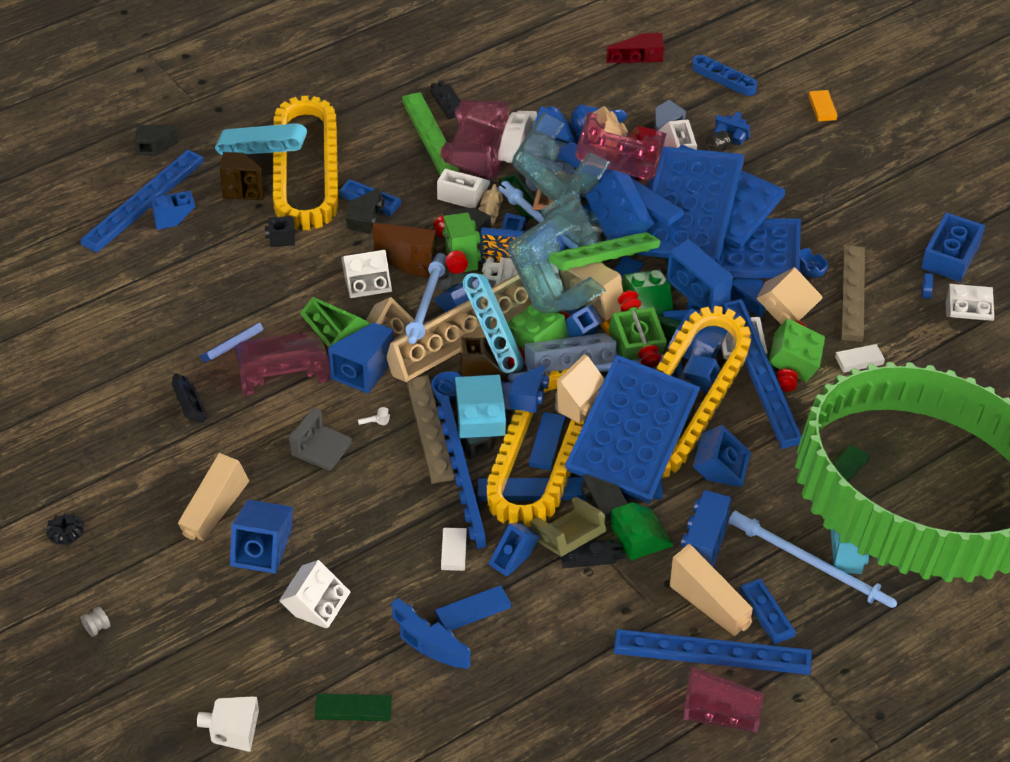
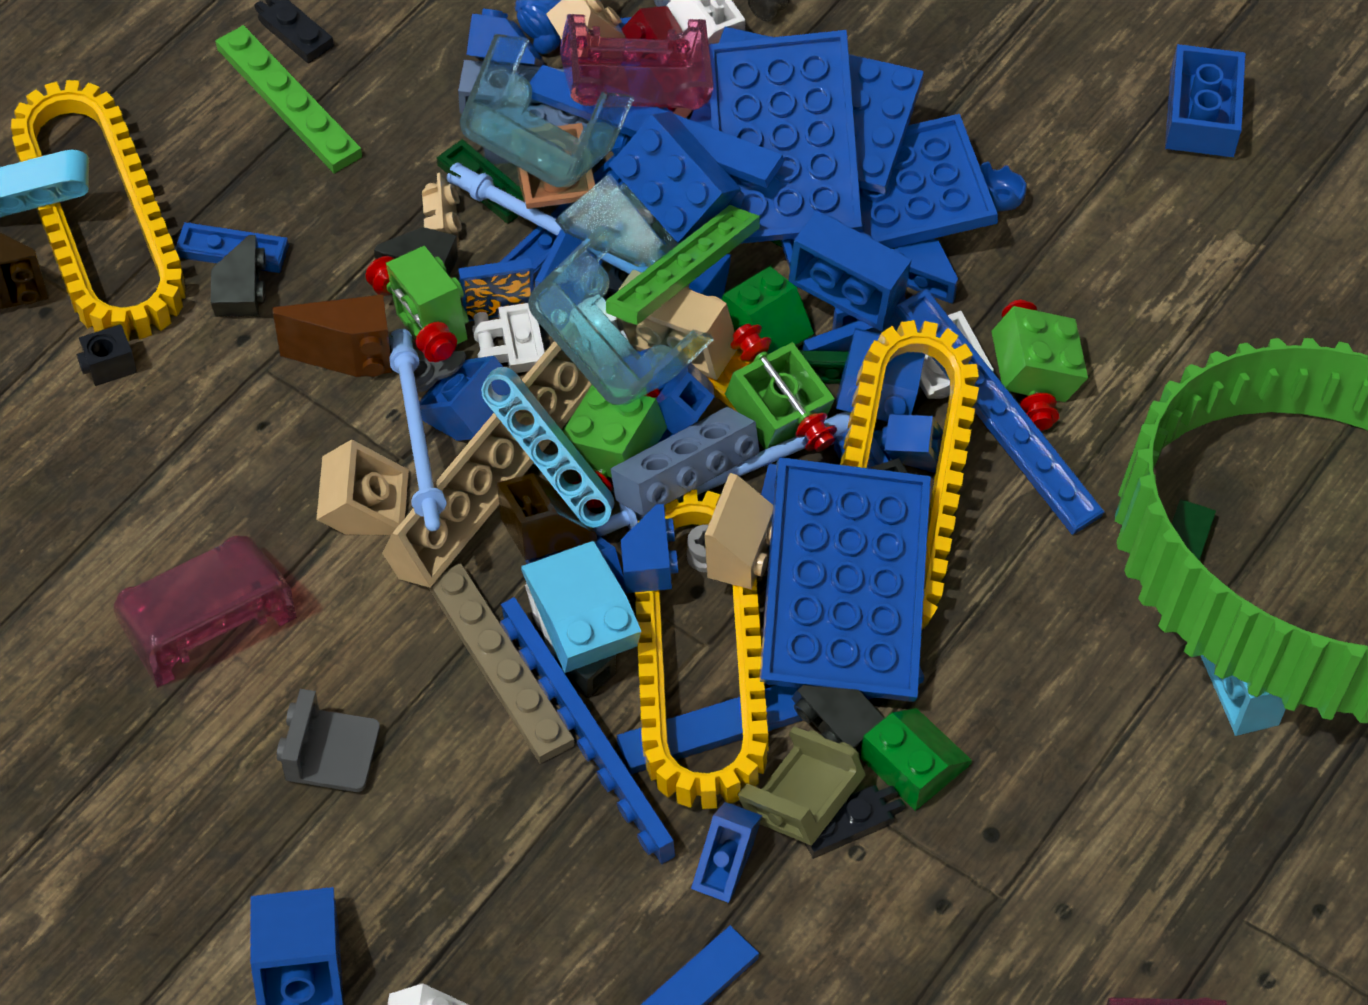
camera: 20 degrees left, 10 degrees up
black hinge [172,373,208,423] -> none
tan slope [178,453,249,541] -> none
tile [200,323,263,362] -> none
bright green wedge [300,297,371,348] -> none
blue slope [328,322,394,394] -> none
white slope [341,250,392,298] -> none
white hand [358,407,390,425] -> none
blue hat [431,371,462,404] -> none
white slope [437,169,490,208] -> none
clear pink windscreen [440,100,510,180] -> none
white tile [441,528,467,571] -> none
white slope [498,111,537,163] -> none
blue slope [501,213,527,231] -> none
blue tile [529,412,565,471] -> none
blue tile [614,629,812,675] -> none
tan slope [670,544,753,636] -> none
blue brick [681,490,731,567] -> none
blue slope [693,425,751,487] -> none
light blue bar [729,510,897,608] -> none
blue tile [739,578,796,644] -> none
tan slope [756,267,822,325] -> none
white tile [835,344,885,373] -> none
dark tan plate [841,245,865,342] -> none
blue tile [921,273,933,299] -> none
white slope [946,284,994,321] -> none

